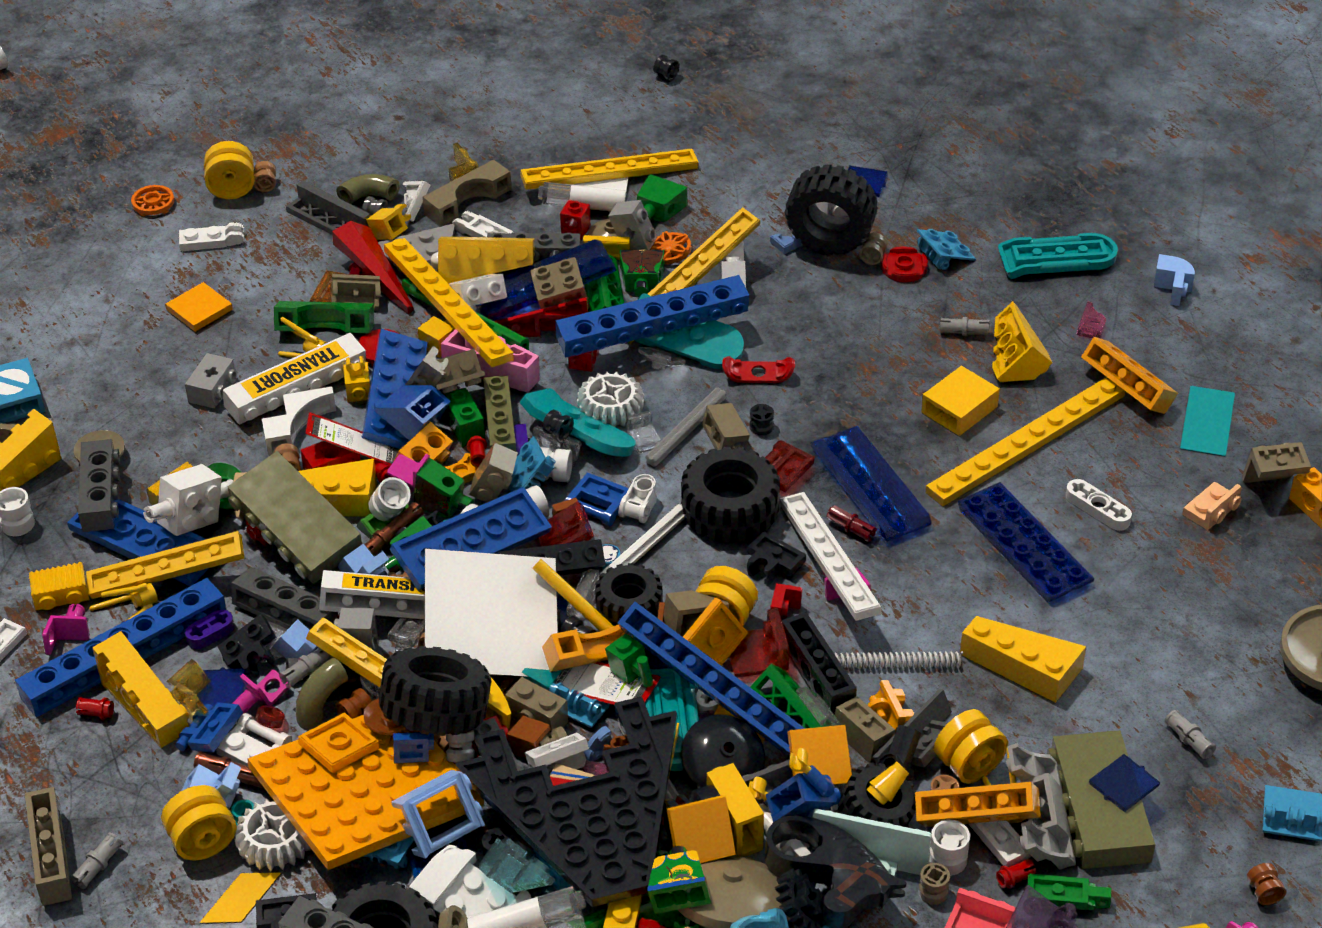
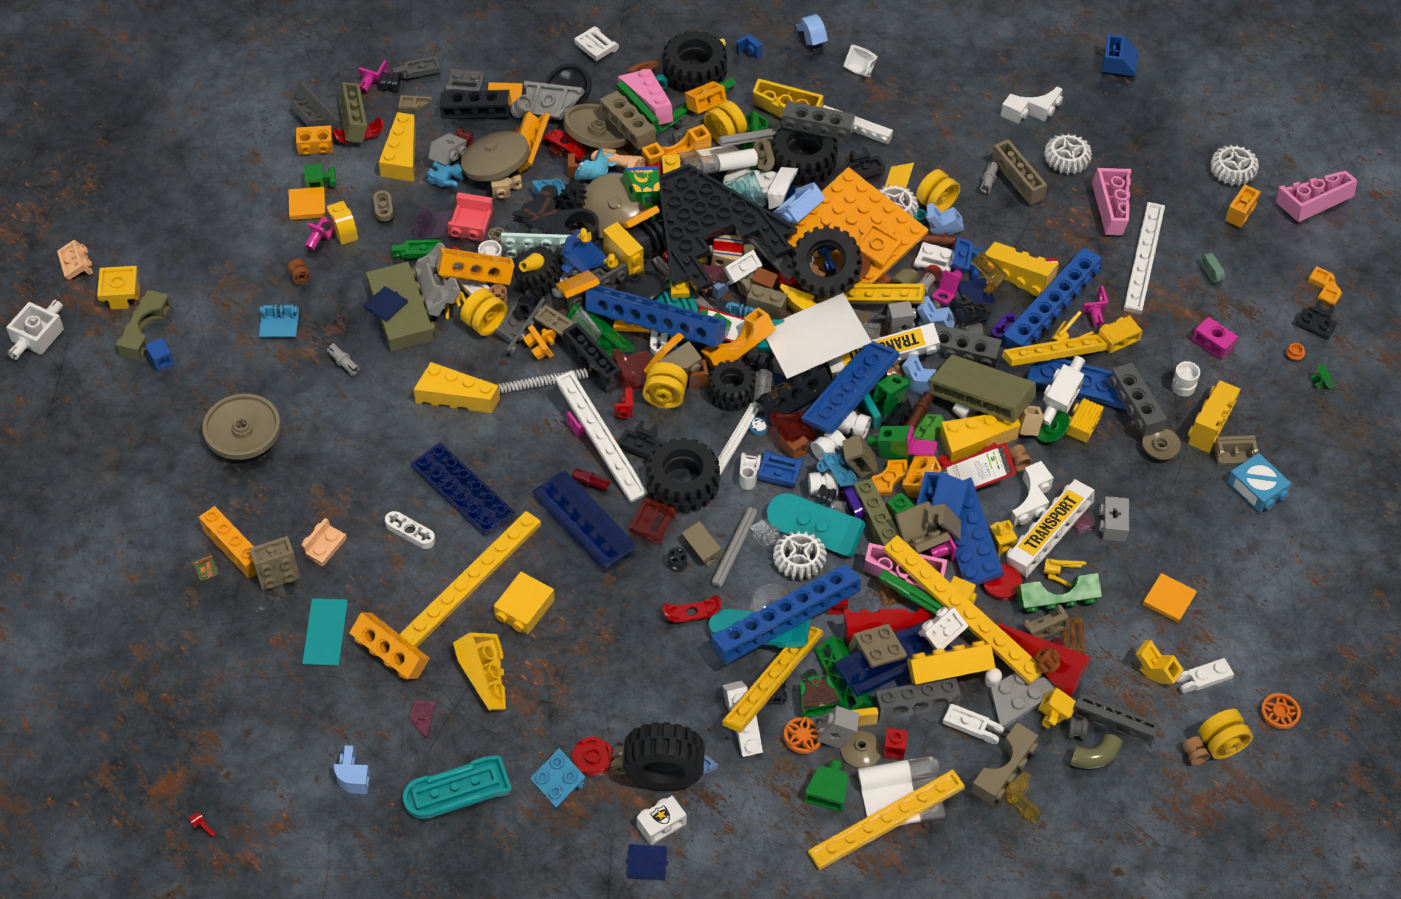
camera: 165 degrees right, 10 degrees up
white wheel [369,477,411,521] -> none
white tile [403,181,431,222] -> none
red pin [467,436,487,467] -> none
yellow piece [532,559,614,631] -> none
light grey pin [940,317,989,336] -> none
none -> dark orange gear [1035,648,1061,673]
none -> yellow brick [1135,640,1184,684]

